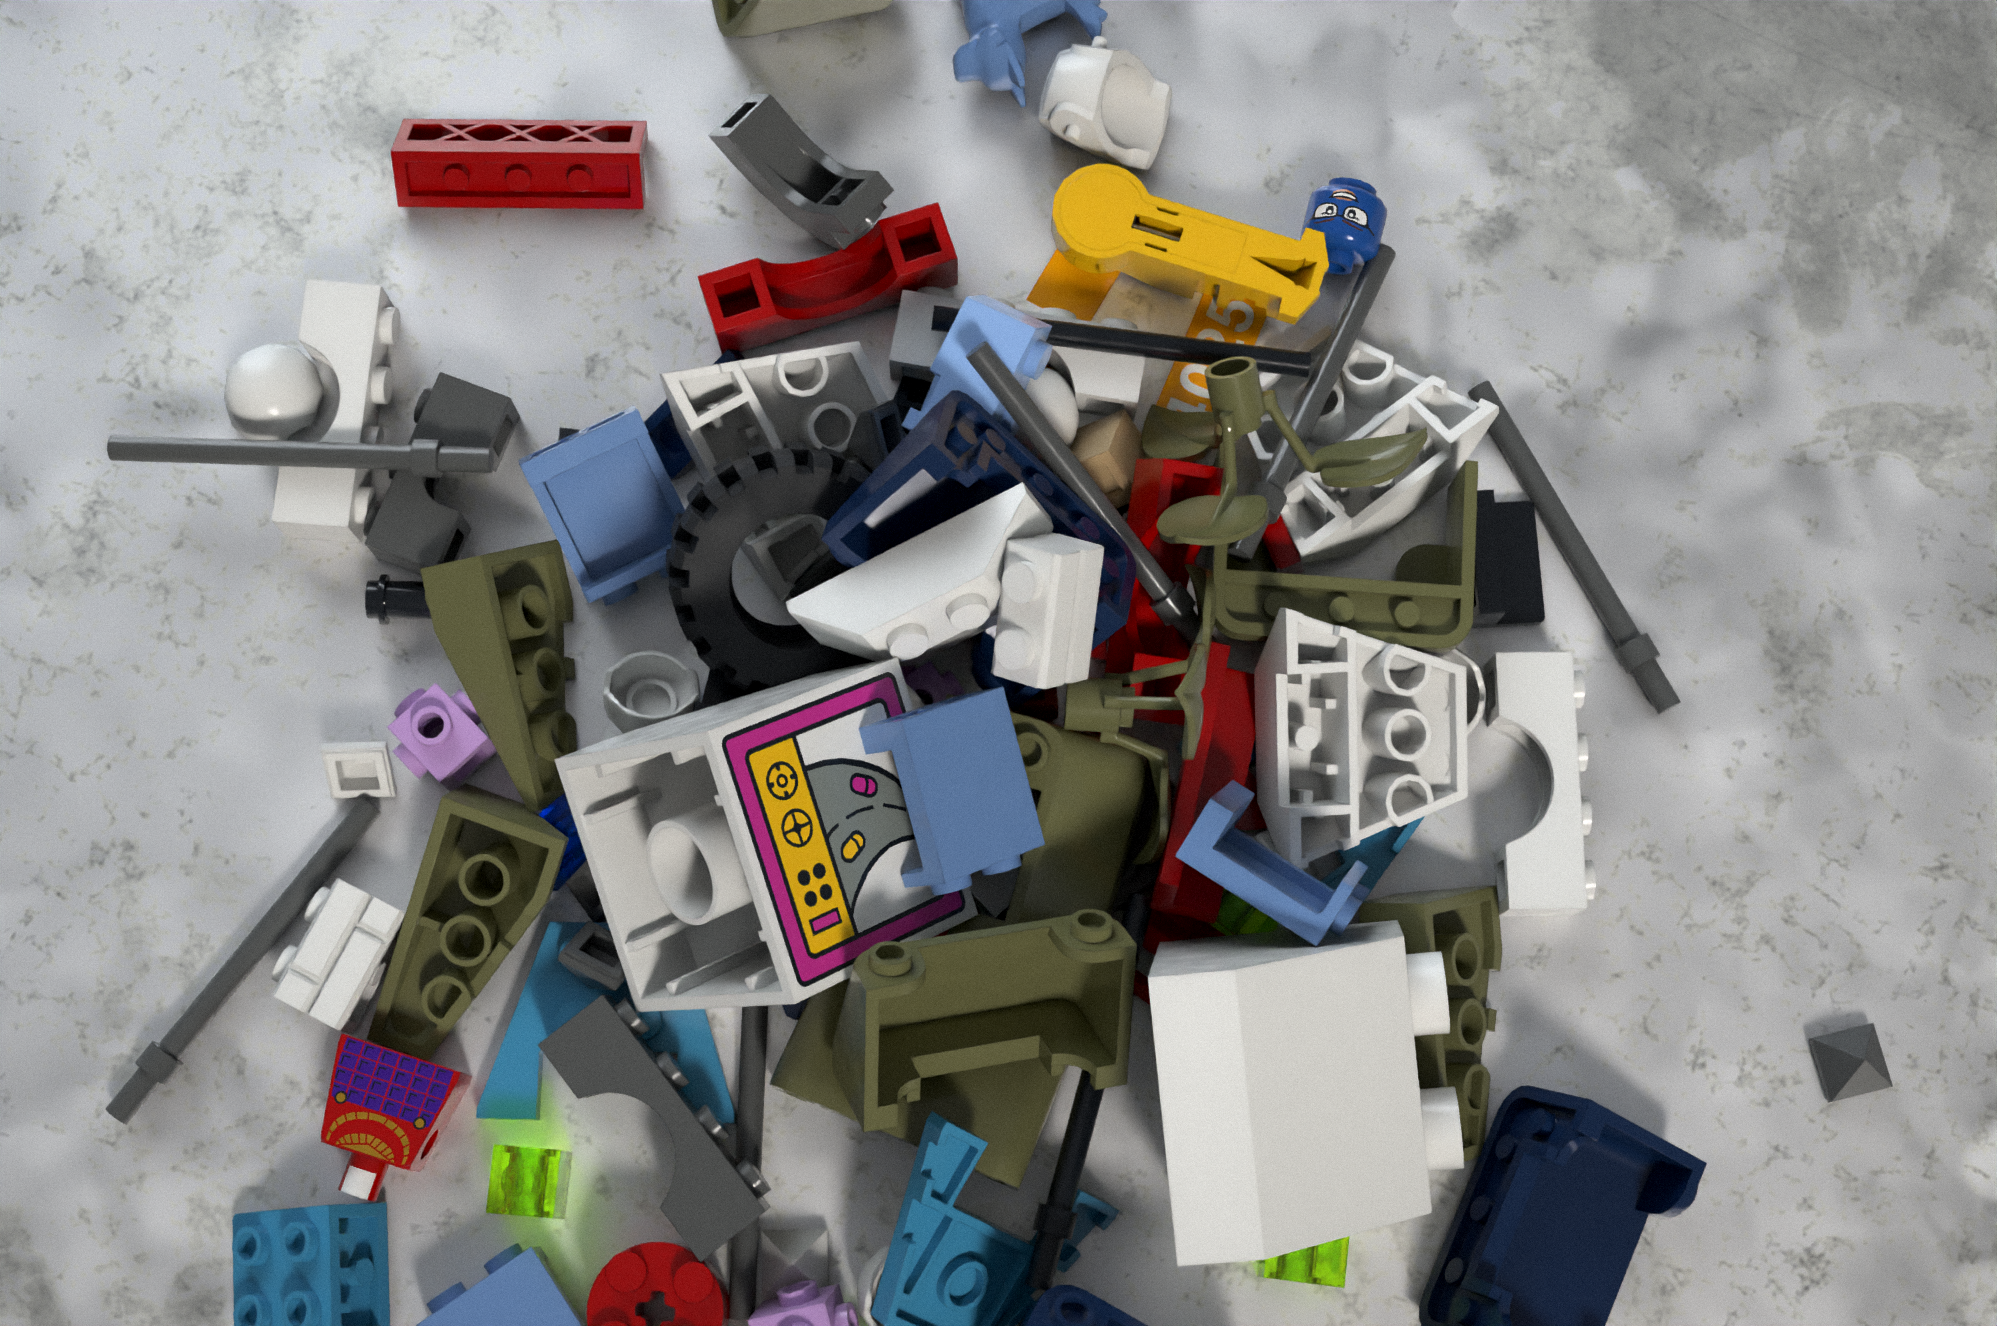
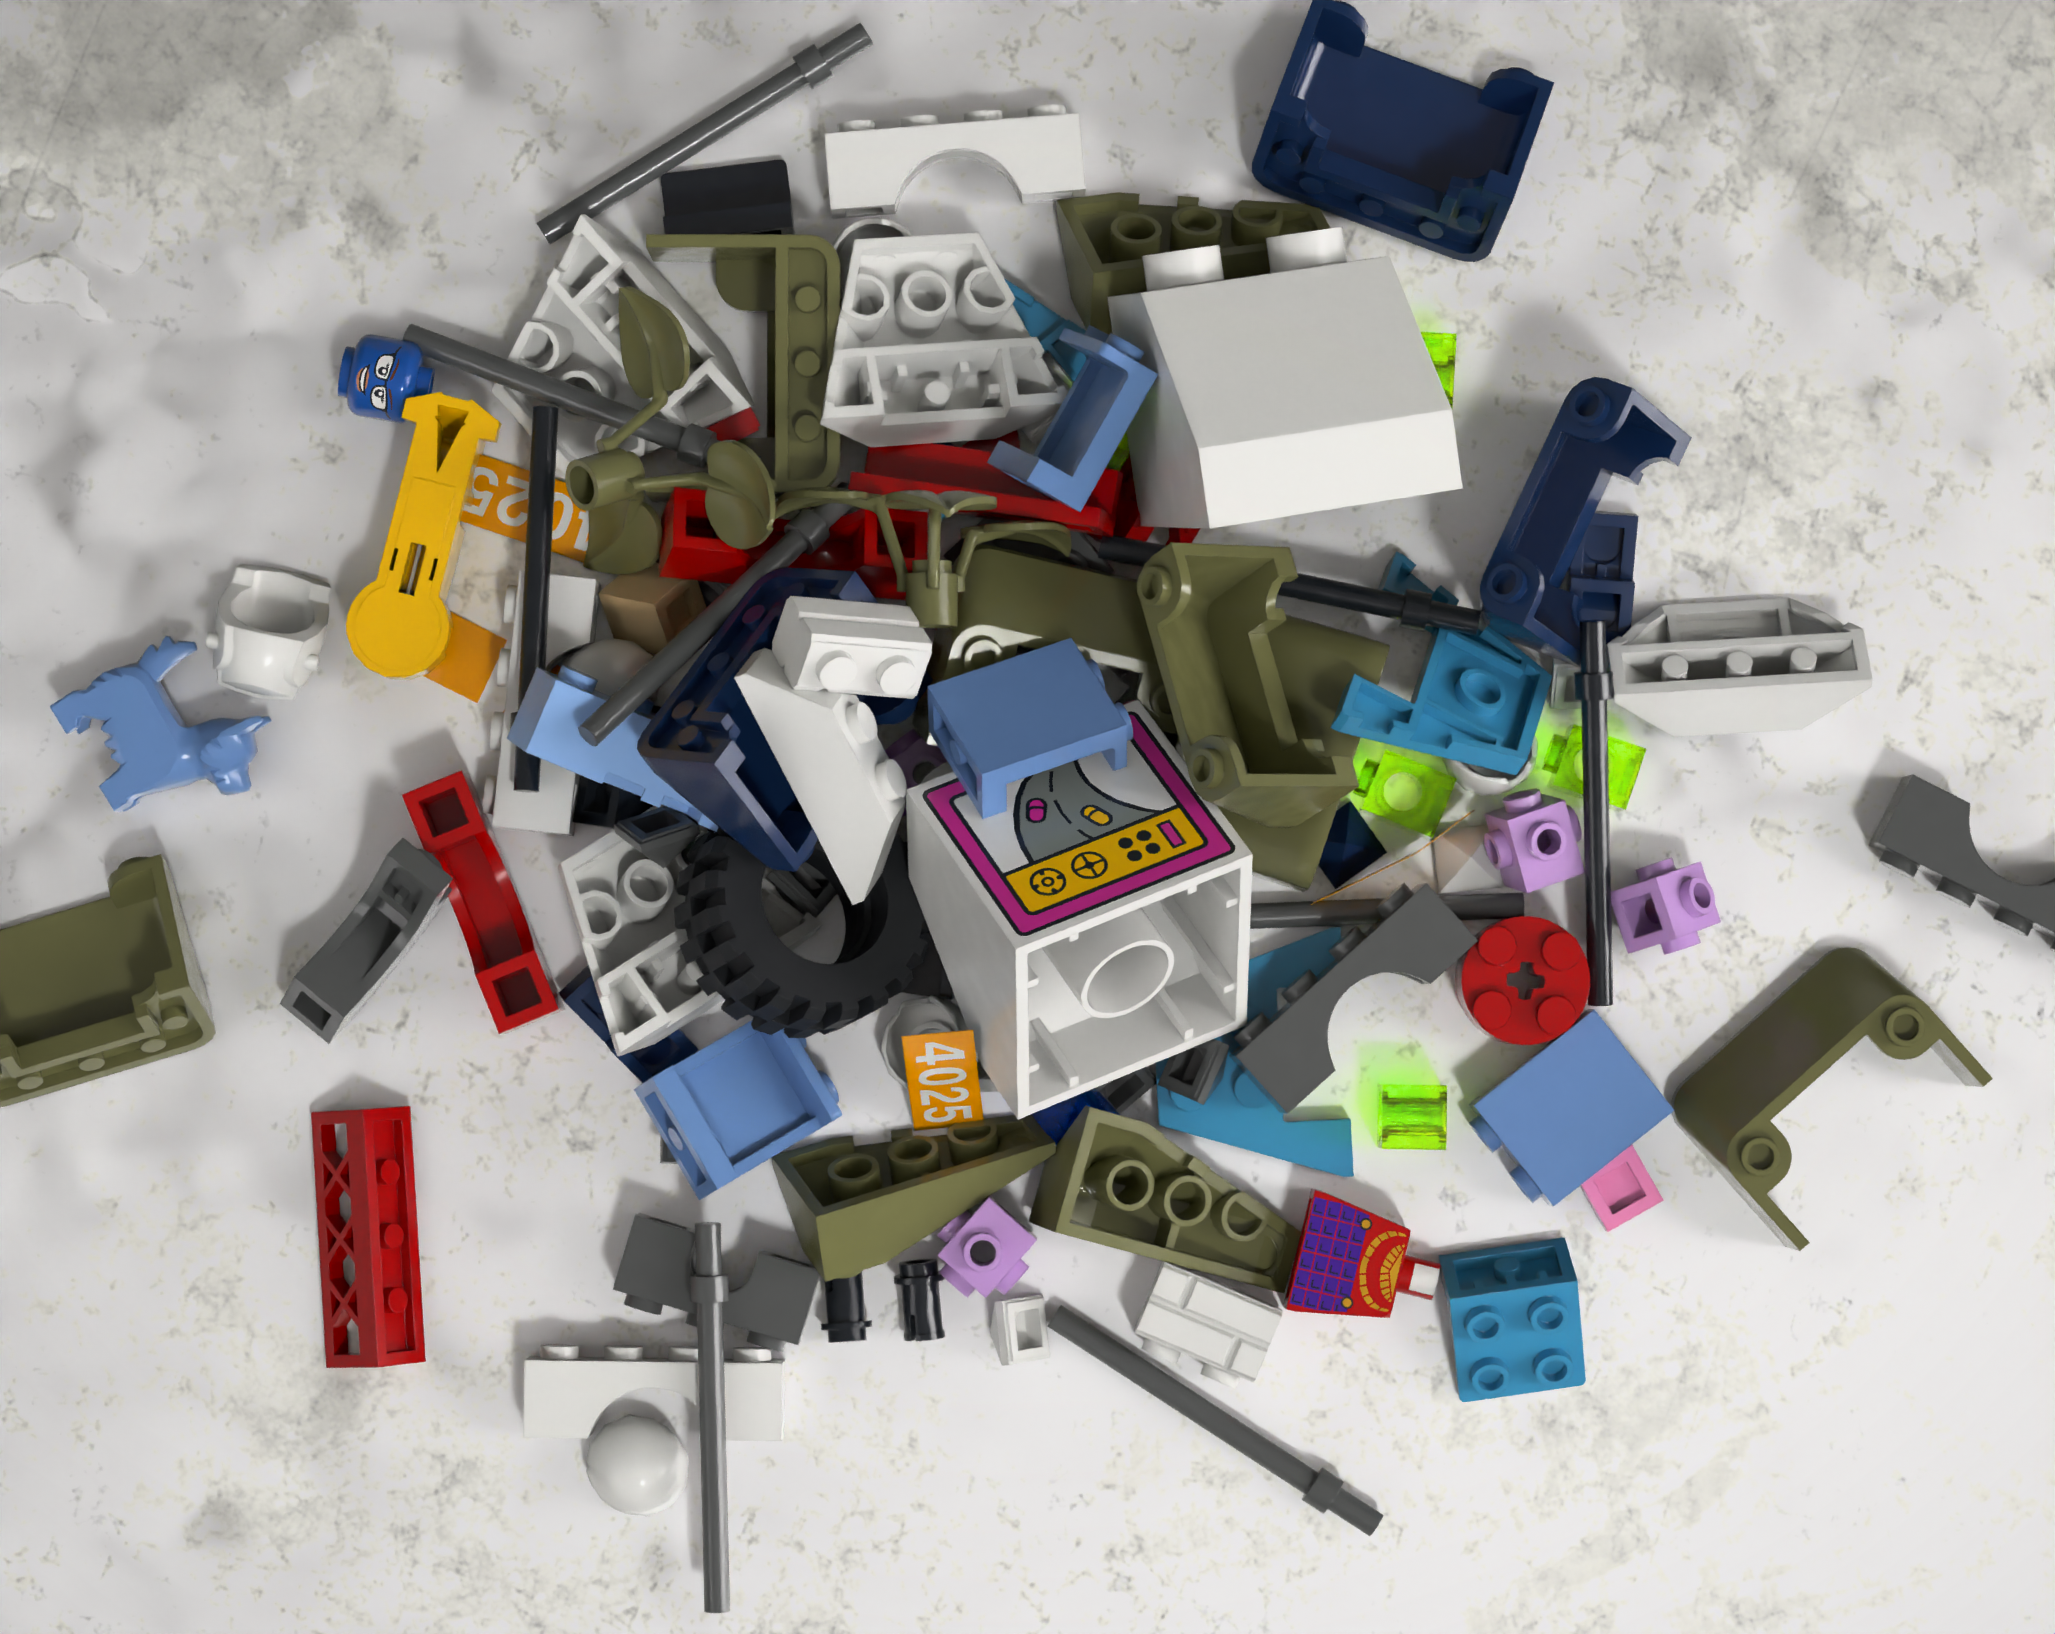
camera: 95 degrees left, 10 degrees up
none -> black pin [894,1259,945,1341]
none -> light orange sticker [901,1030,984,1131]
none -> light orange sticker [1311,810,1475,905]
none -> dark blue slope [1318,801,1387,889]
none -> clear neon green brick [1352,749,1457,840]

